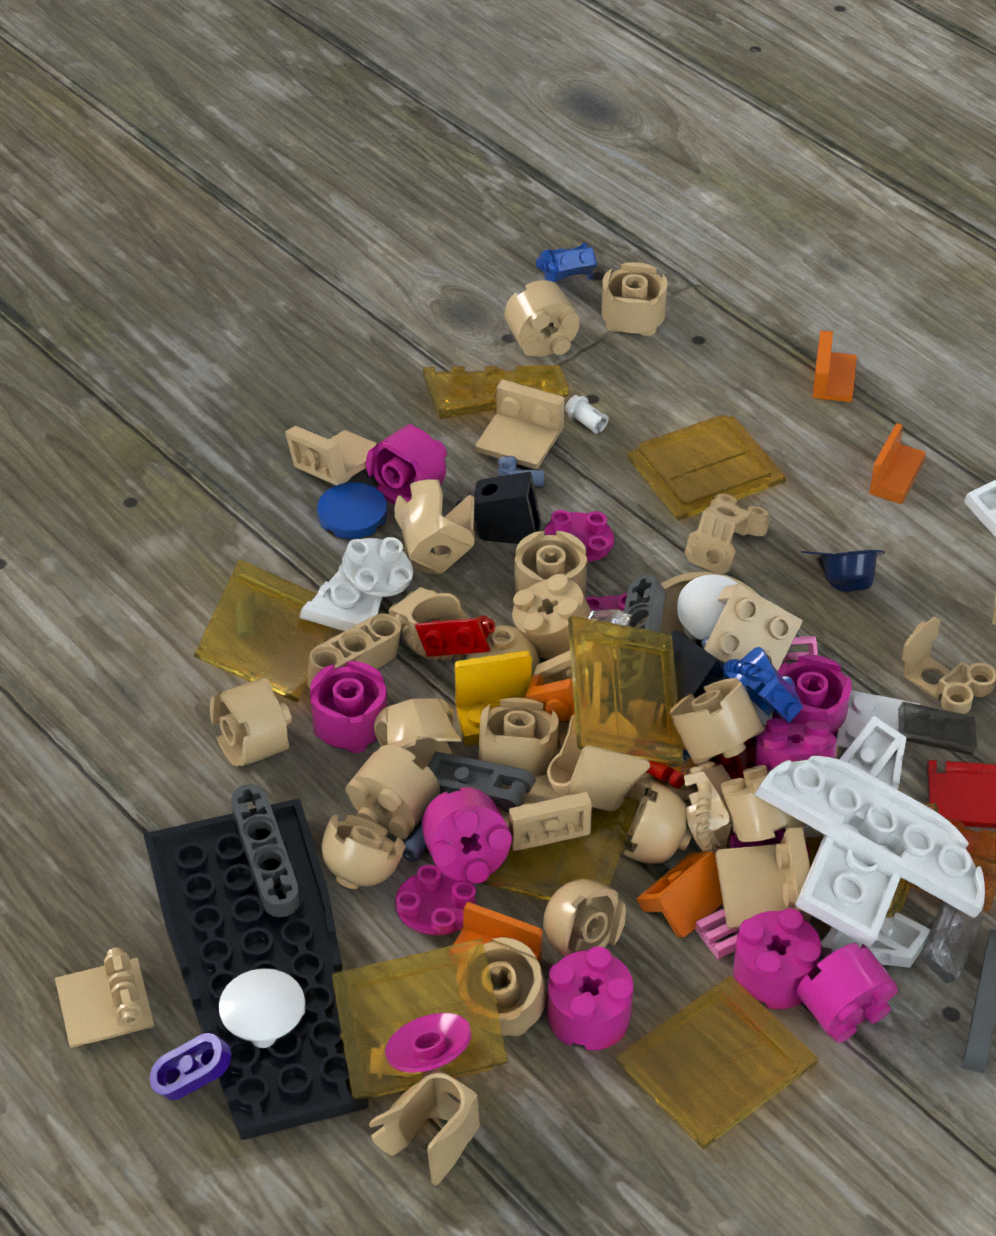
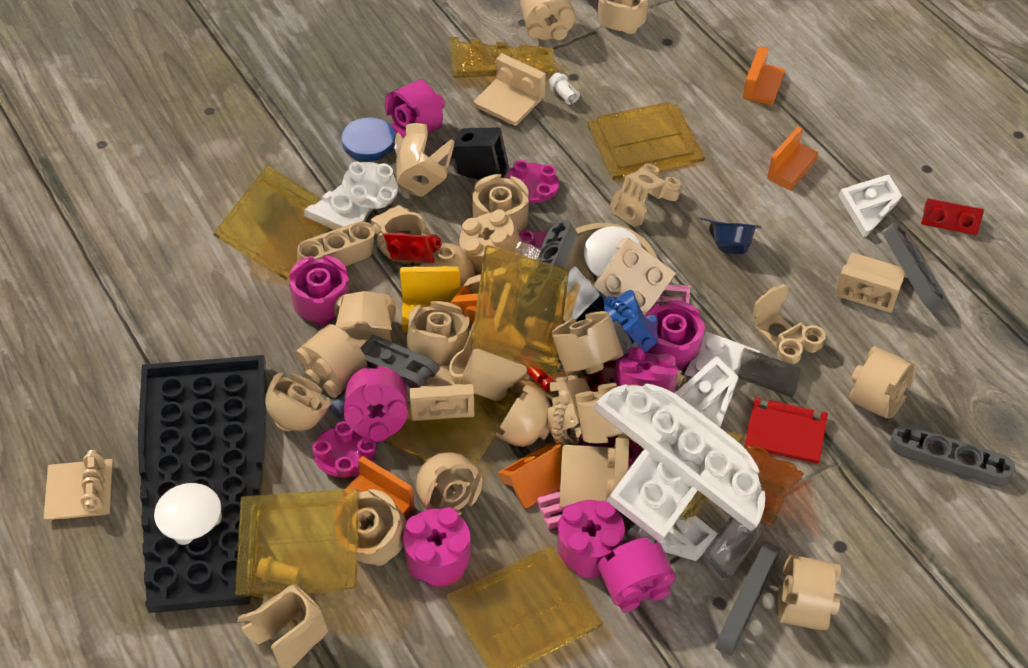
camera: 10 degrees right, 5 degrees up
dark purple plate [150,1033,231,1100] -> none
tan brick [210,677,292,767] -> none
dark grey beam [231,784,300,917] -> none
tan bracket [285,426,378,486] -> none
dark pink dish [385,1013,472,1073] -> none
sand blue arm [497,456,544,487] -> none

